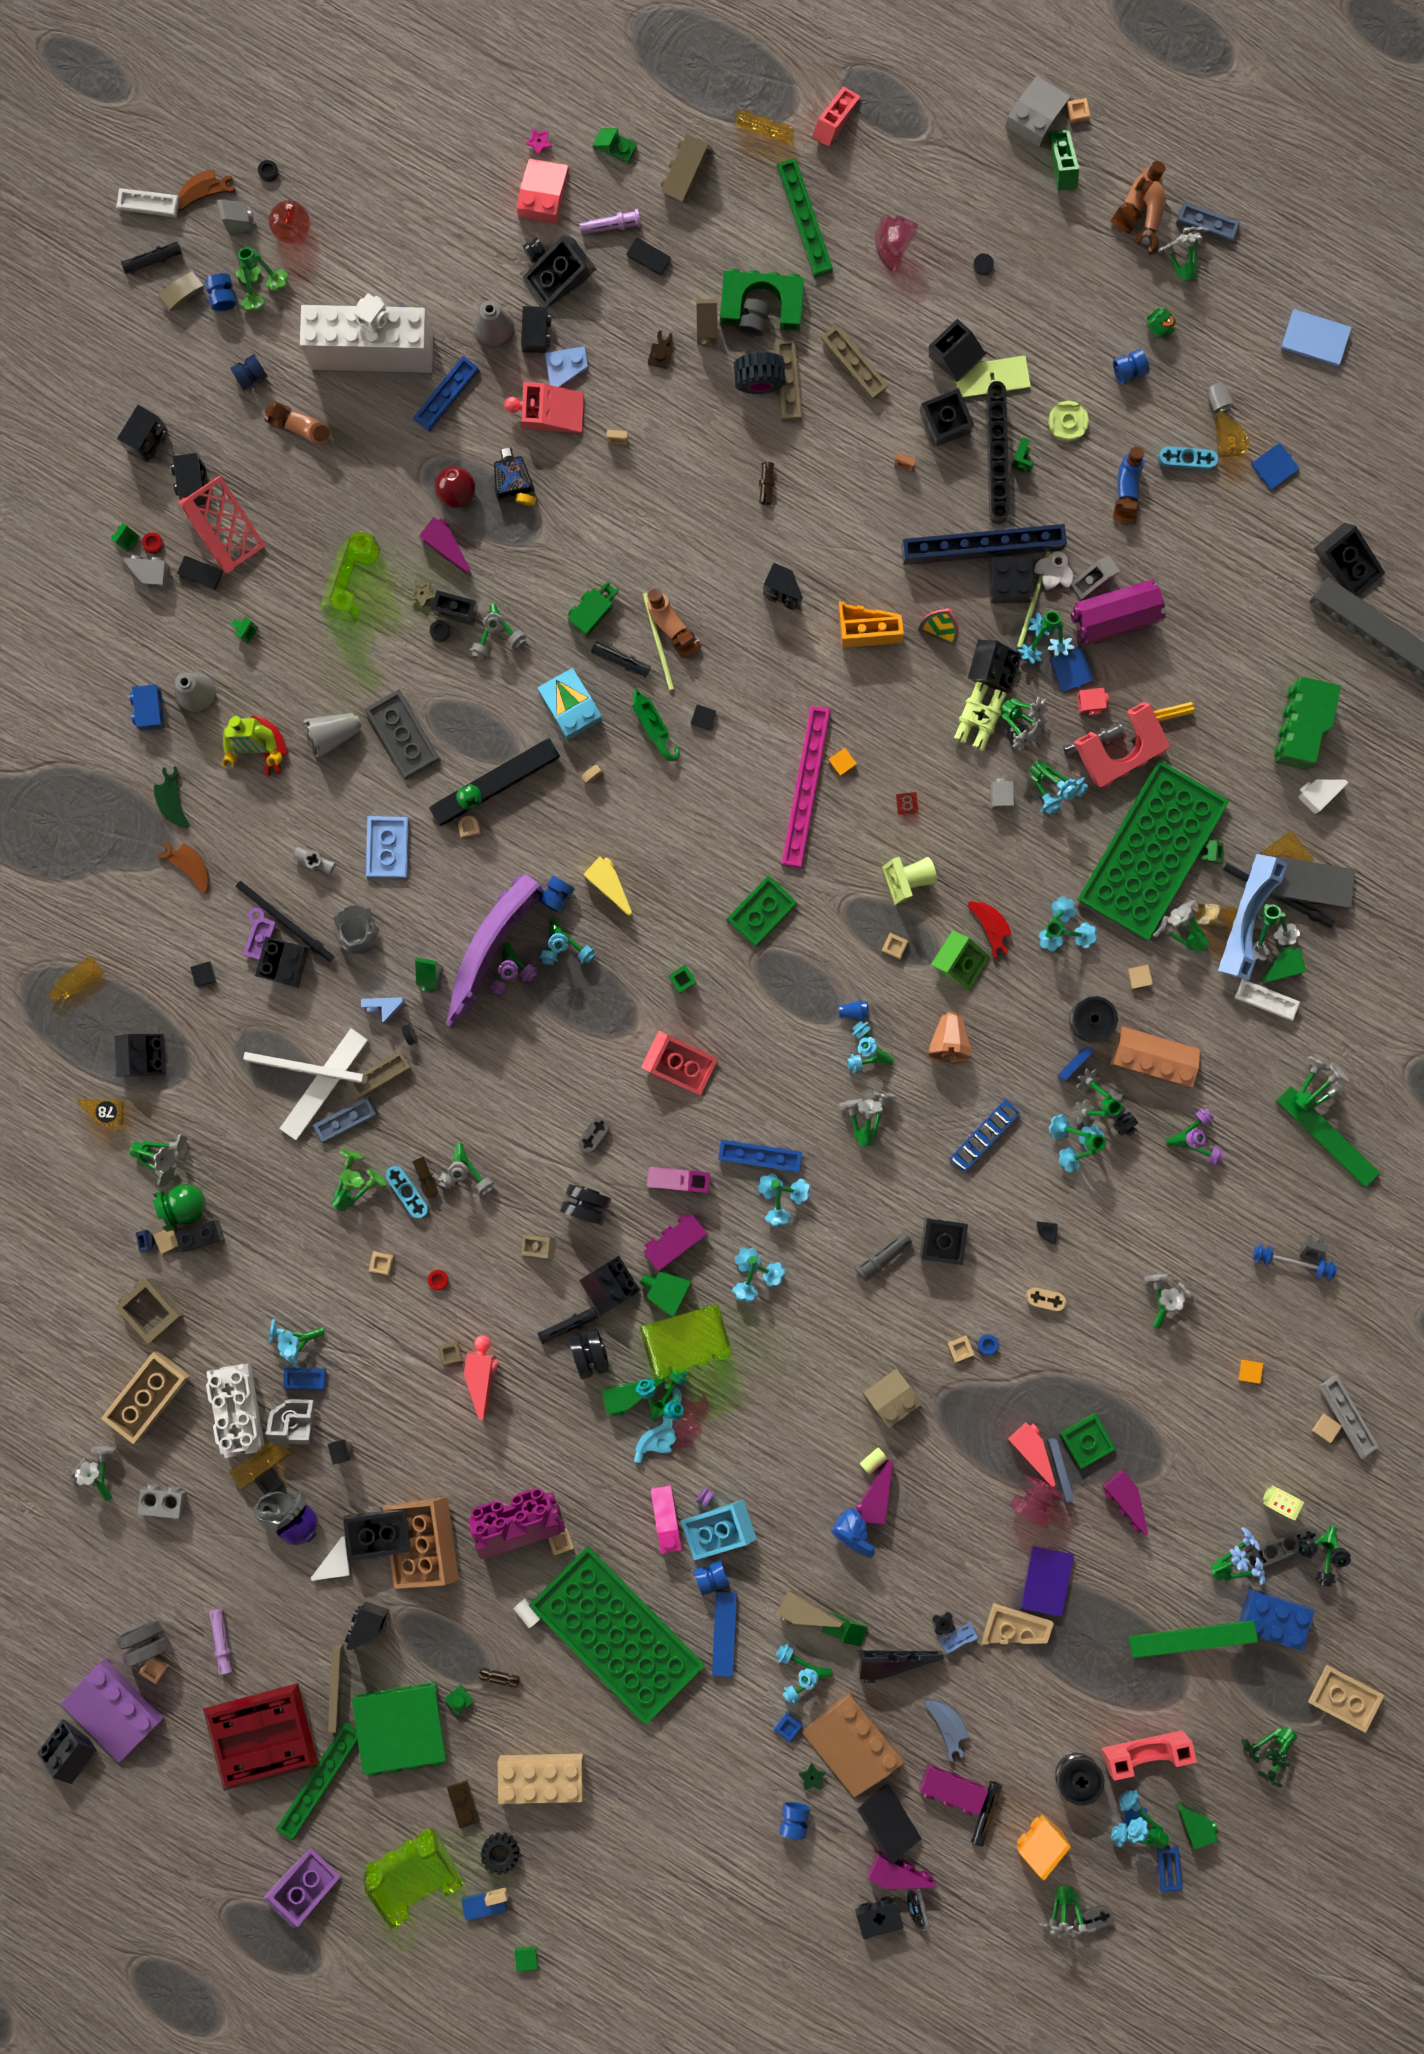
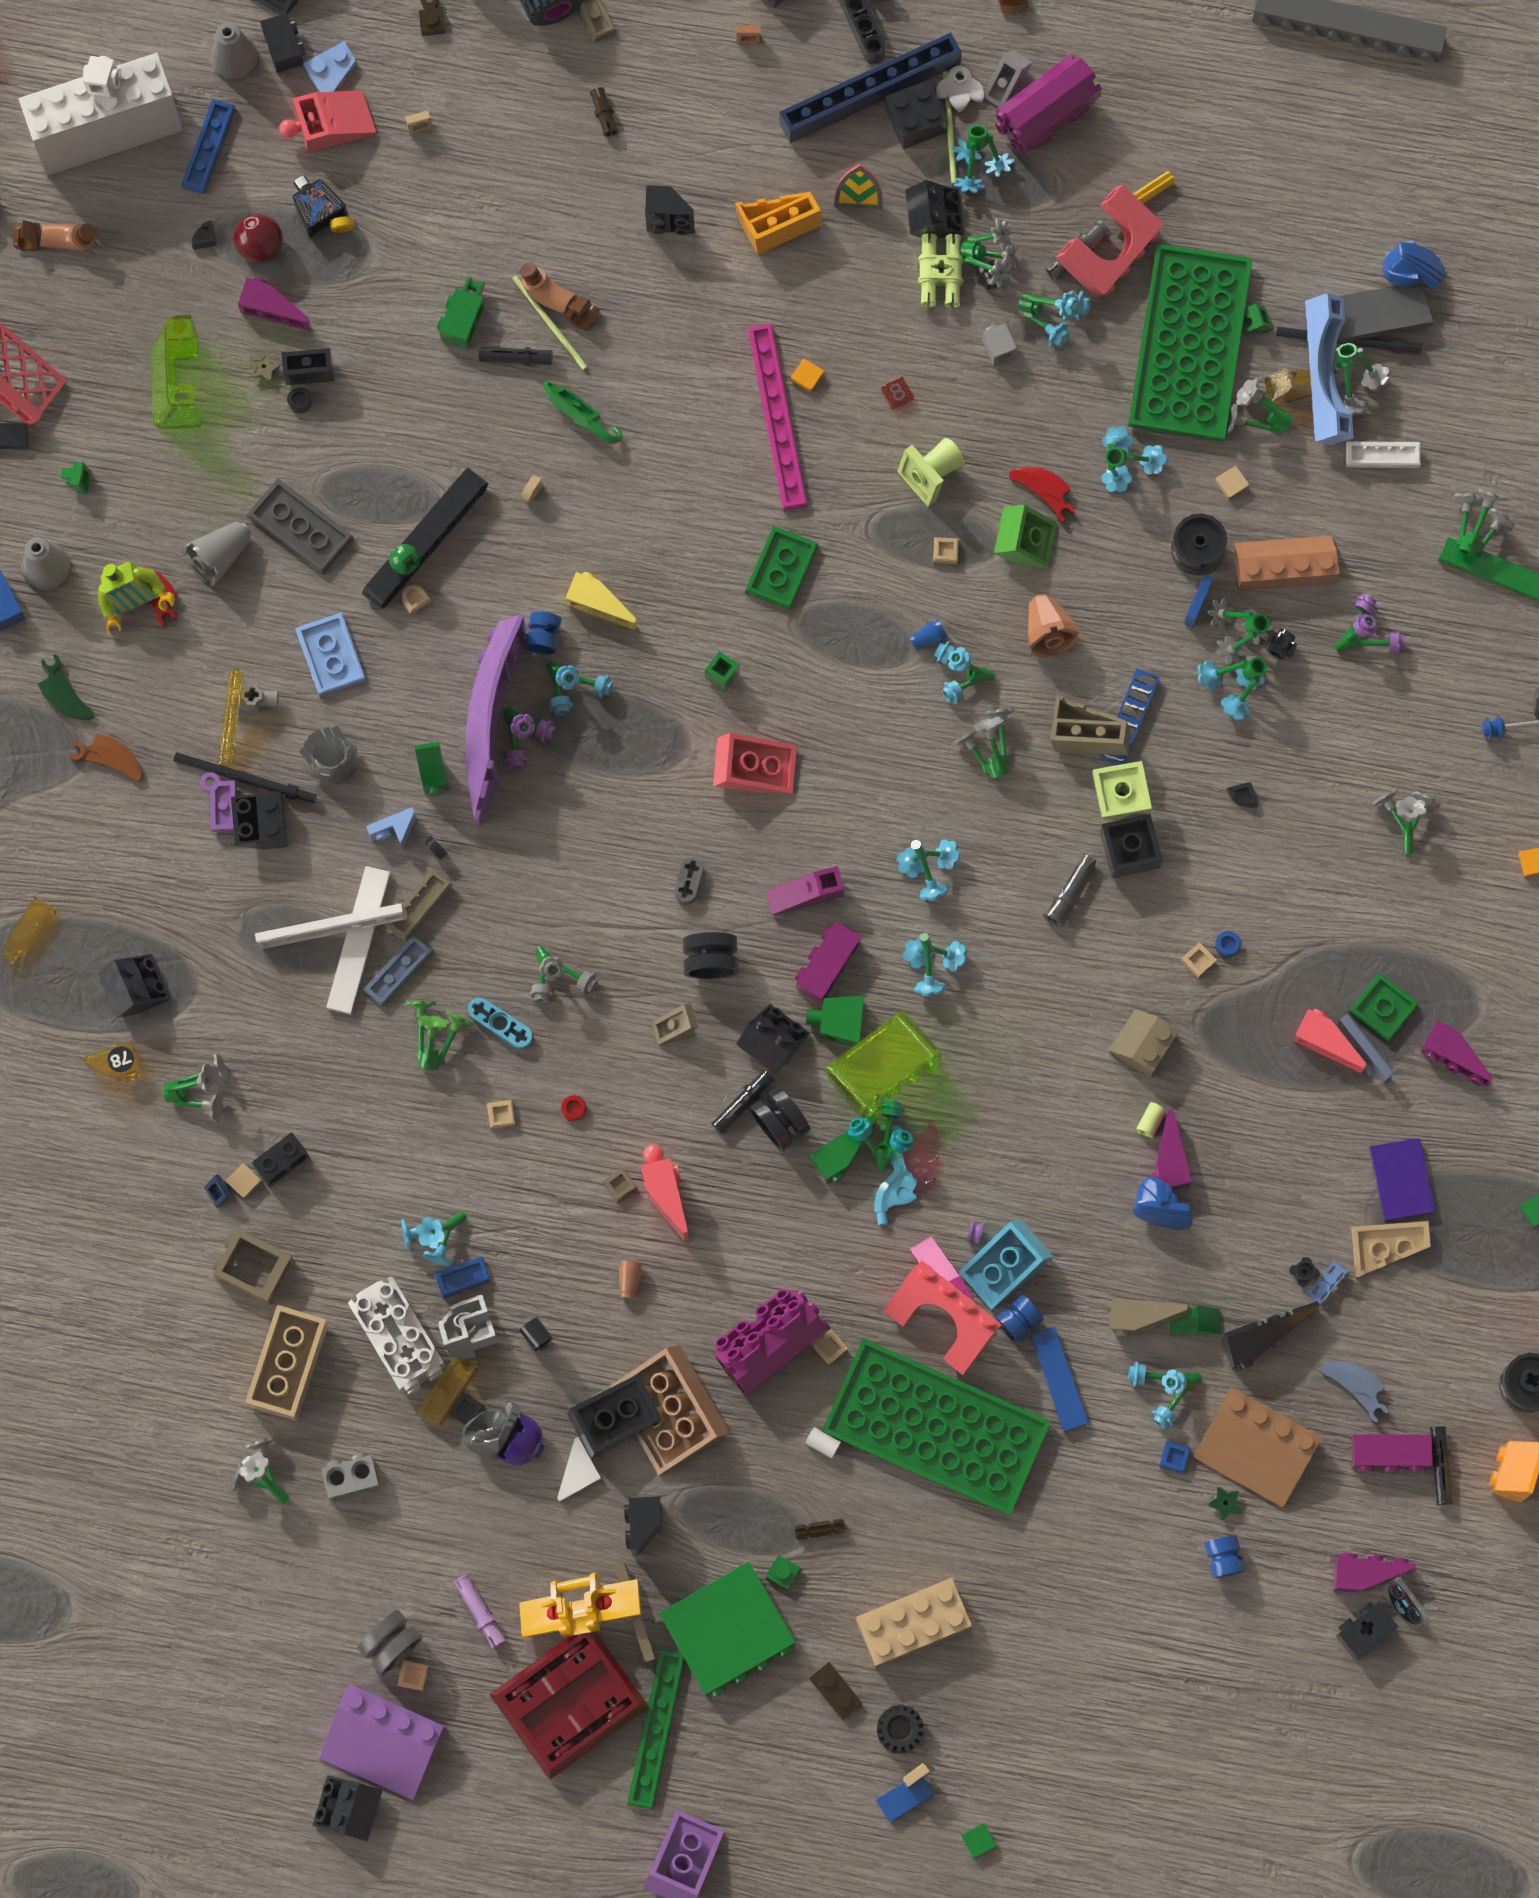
camera: 20 degrees left, 10 degrees down
green tile [153,1184,206,1232] -> none
black tile [190,961,217,987] -> none
clear neon green windscreen [364,1829,464,1929] -> none
dark brown axle [412,1157,439,1198] -> none
light grey plant [470,604,527,660] -> none
medium azure slope [538,668,603,740] -> none
black tile [690,704,716,731] -> none
blue plate [718,1140,802,1172] -> none
black tile [857,1784,922,1864] -> none
clear pink wheel [1009,1475,1064,1528] -> none
tan beam [1026,1287,1066,1311] -> none
blue piece [1050,648,1094,692] -> none
coral brick [1077,688,1109,716] -> none
clear yellow tile [1260,830,1314,862] -> none
green slope [1262,946,1307,984] -> none
green piece [1273,676,1342,770] -> none
white slope [1298,780,1348,814] -> none
none -> black tile [192,220,217,250]
none -> clear yellow axle [218,669,244,767]
none -> yellow piece [520,1572,641,1638]
none -> nougat cone [618,1261,643,1298]
none -> coral arch [883,1260,1002,1375]
none -> dark tan wedge [1050,695,1131,756]
none -> yellowish green plant [1092,761,1152,820]
none -> blue hair [1383,240,1445,289]

